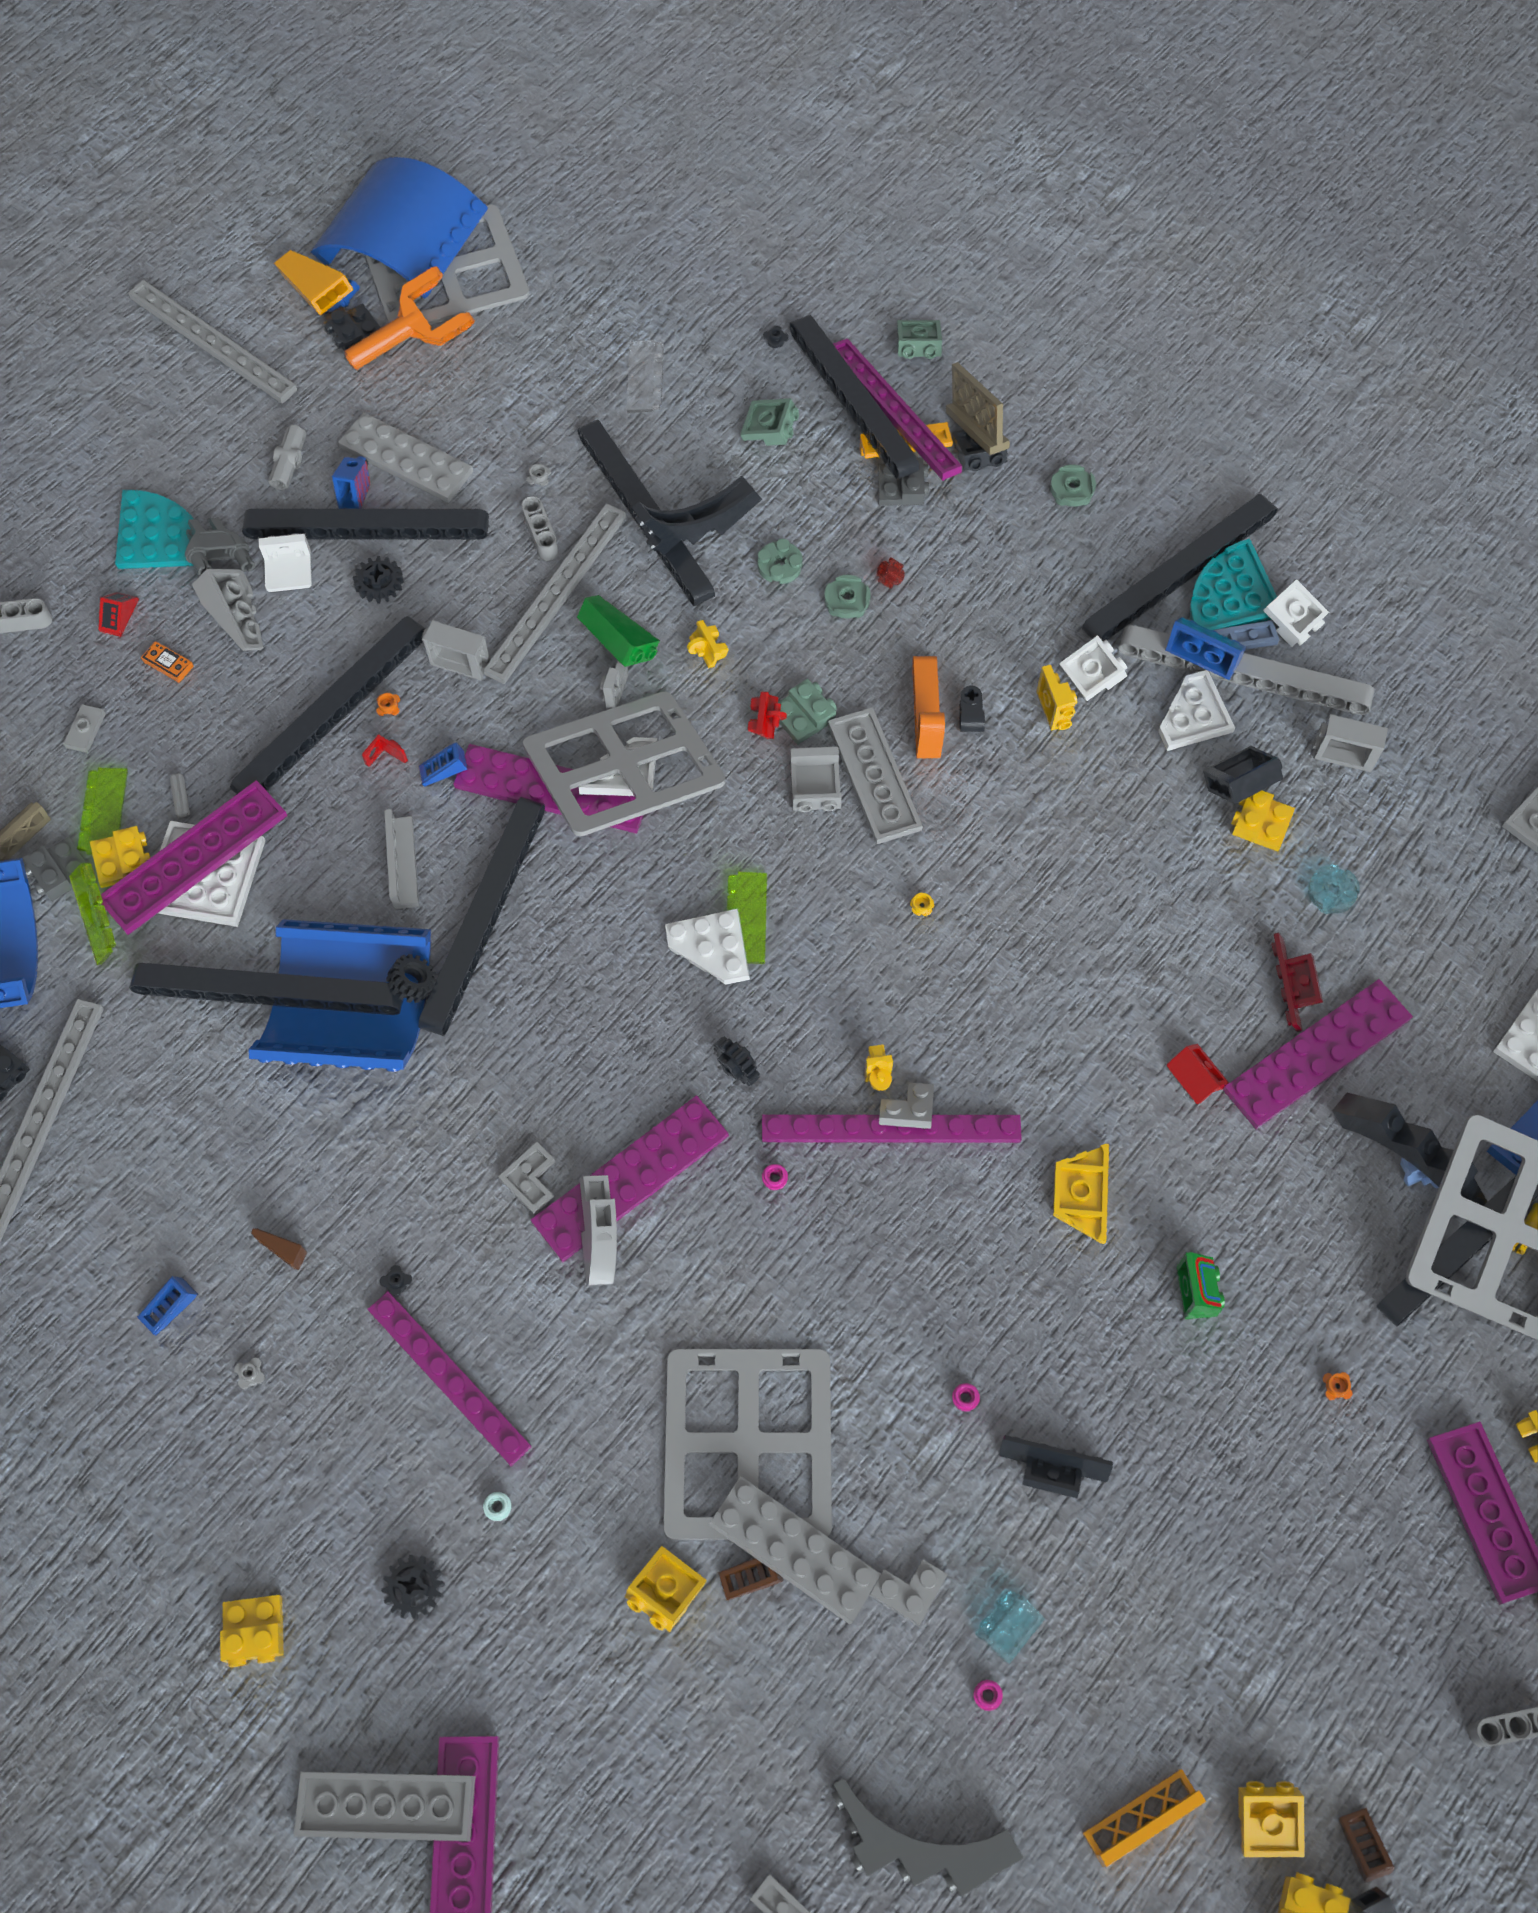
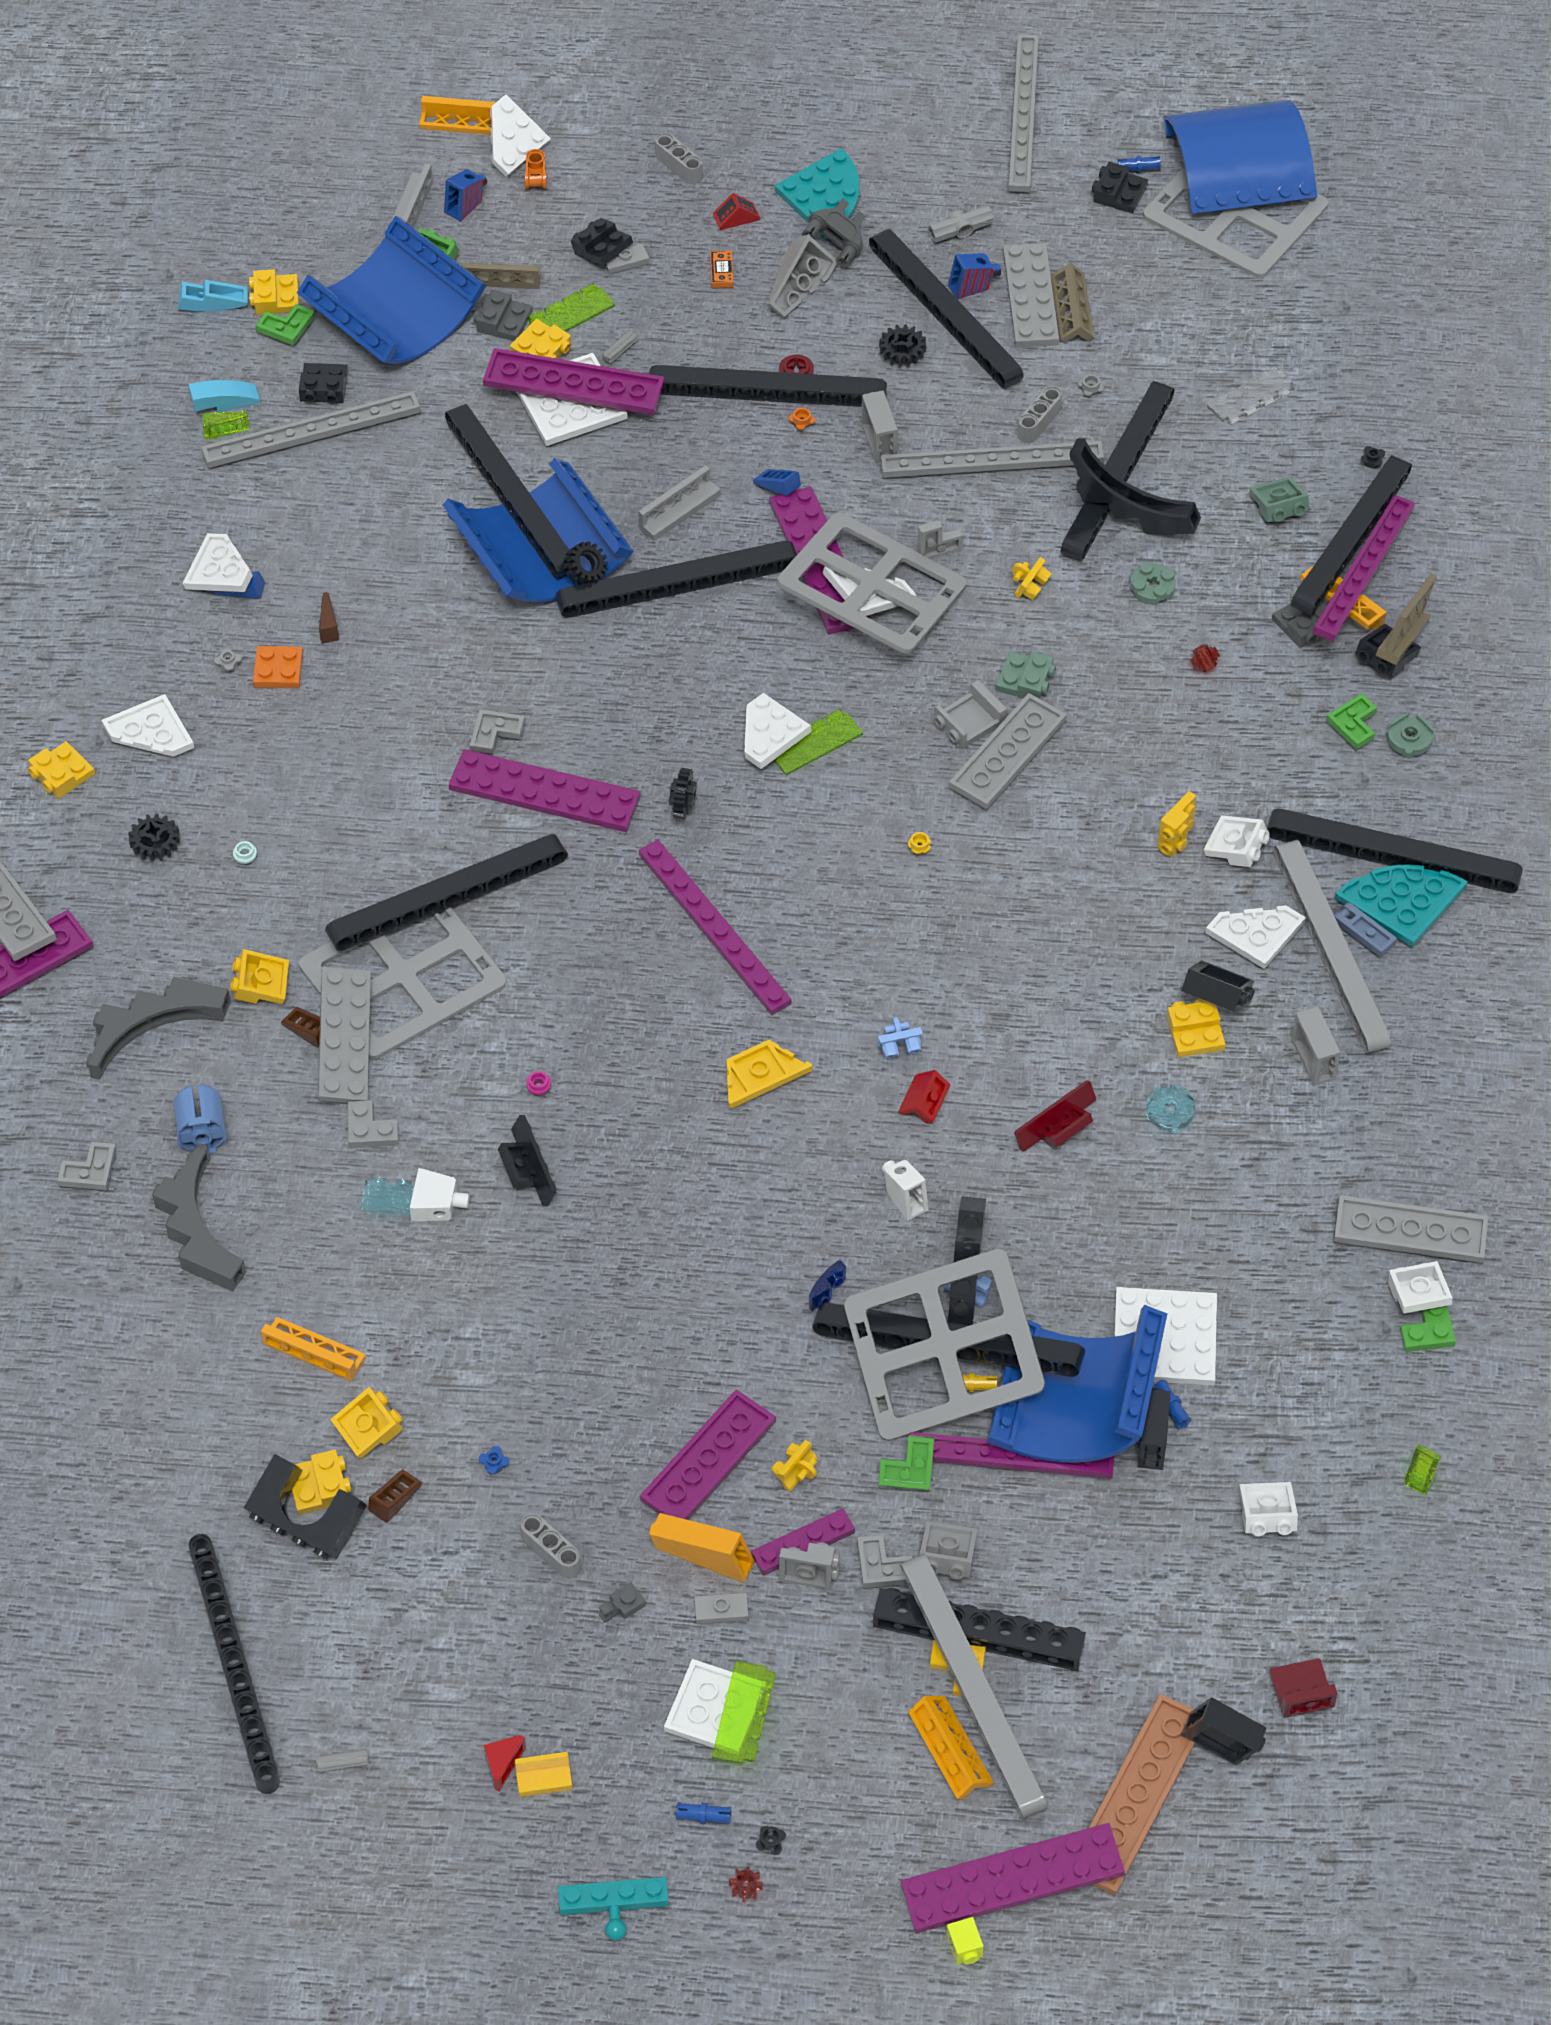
camera: 55 degrees right, 10 degrees down
clear neon green windscreen [69,863,116,965] -> none
white bracket [259,534,312,592] -> none
light orange slope [274,250,354,316] -> none
orange piece [344,266,475,371] -> none
red bracket [362,734,408,767] -> none
magenta plate [367,1291,532,1467] -> none
black plate [380,1265,412,1296] -> none
green slope [577,595,660,667] -> none
light grey slope [580,1175,617,1286] -> none
red hips [748,692,787,739] -> none
dark pink plate [762,1164,788,1190] -> none
sand green plate [824,575,871,618] -> none
yellow hips [864,1044,893,1091] -> none
light grey plate [879,1082,934,1129] -> none
sand green plate [897,320,942,359] -> none
orange beam [912,656,945,758] -> none
black piece [959,685,985,732] -> none
dark pink plate [973,1680,1003,1711] -> none
blue slope [1165,617,1246,680] -> none
green slope [1176,1252,1225,1319] -> none
magenta plate [1223,979,1413,1129] -> none
white plate [1263,579,1329,647] -> none
orange plate [1322,1372,1353,1400] -> none
none -> dark grey arch [86,977,231,1080]
none -> white plate [102,694,194,757]
none -> medium blue cylinder [174,1084,227,1154]
none -> white plate [183,533,253,592]
none -> orange plate [253,646,303,688]
none -> black beam [325,834,568,951]
none -> white torso [410,1168,470,1221]
none -> blue plate [479,1446,509,1474]
none -> black plate [571,218,633,265]
none -> dark red gear [779,354,814,374]
none -> clear blue slope [809,1260,846,1311]
none -> light blue hips [876,1017,922,1059]
none -> white torso [882,1160,929,1221]
none -> dark tan fence [1051,263,1094,343]
none -> bright green plate [1326,693,1377,750]

